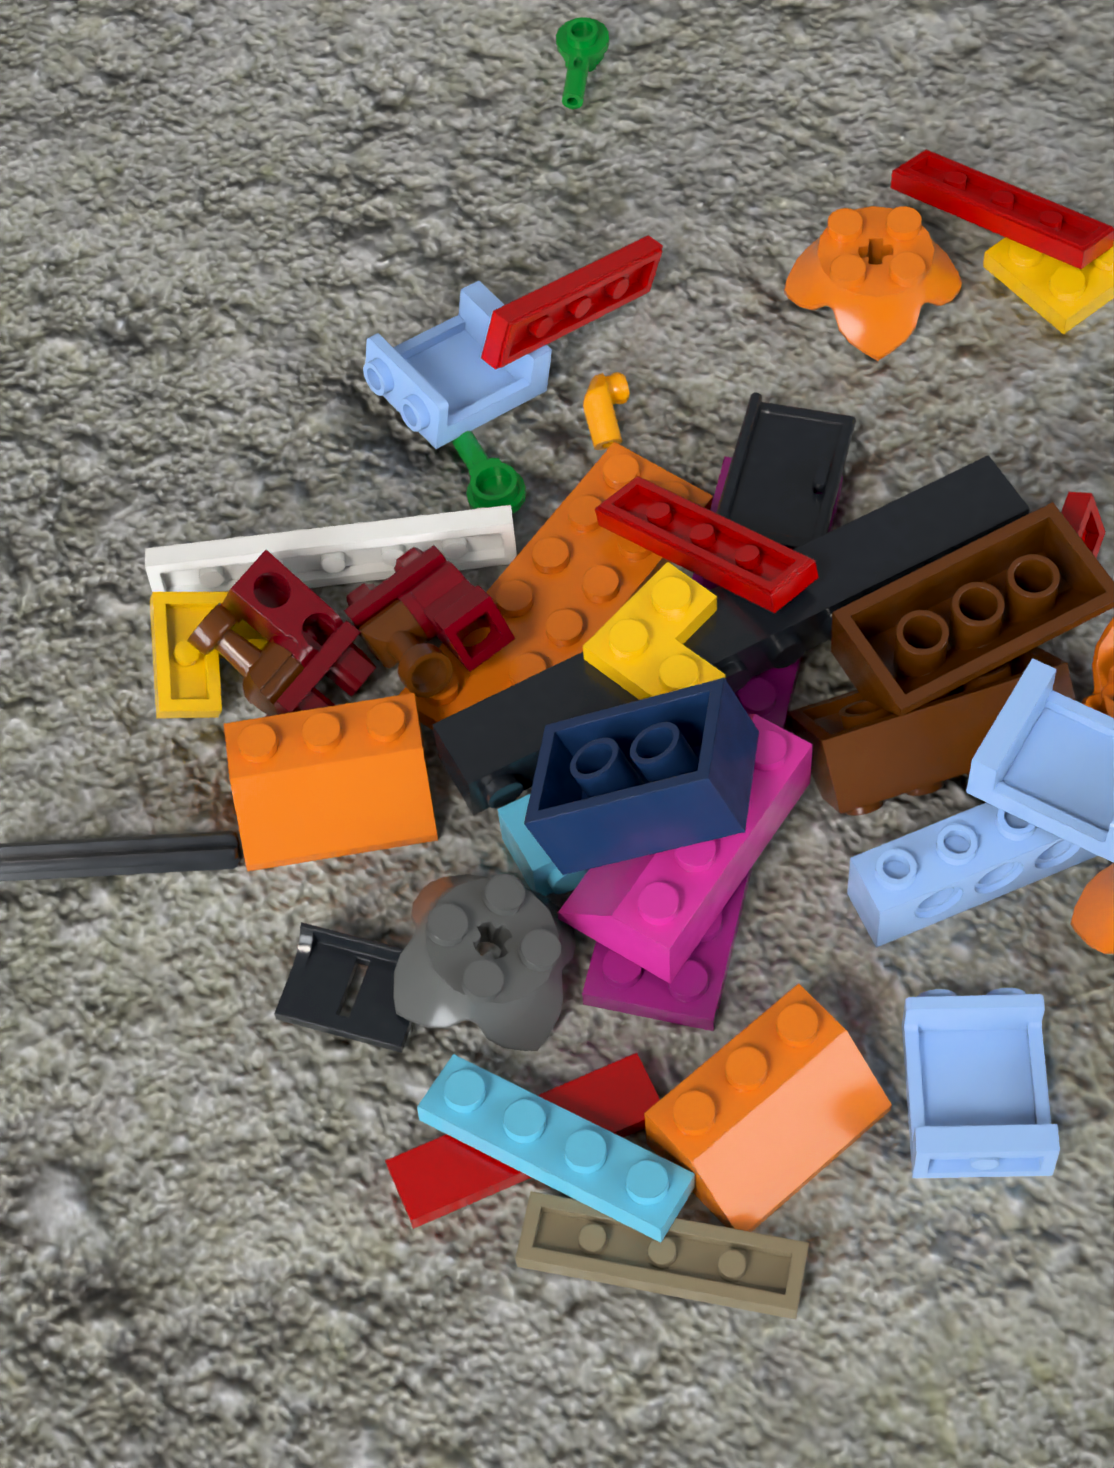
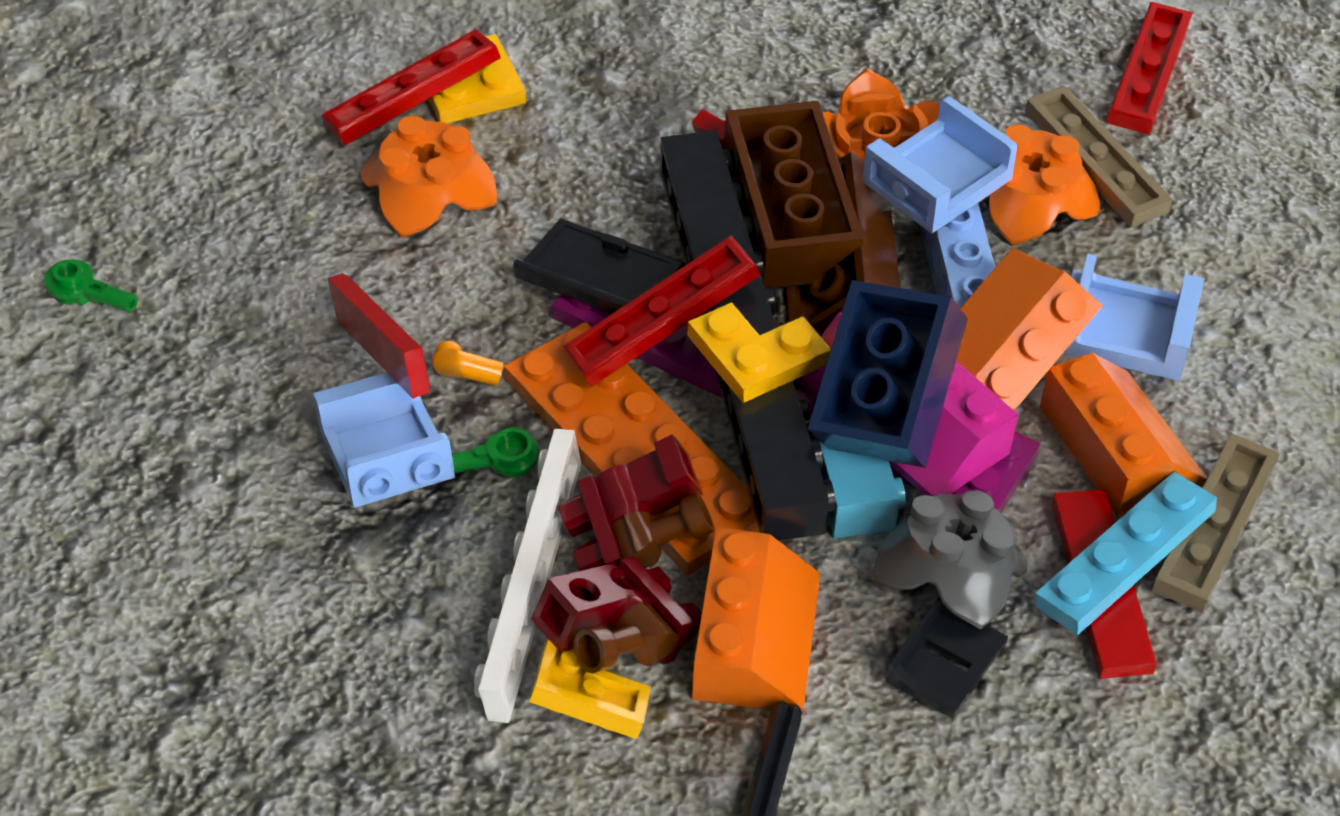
camera: 80 degrees left, 10 degrees down
none -> orange slope [956,248,1103,410]

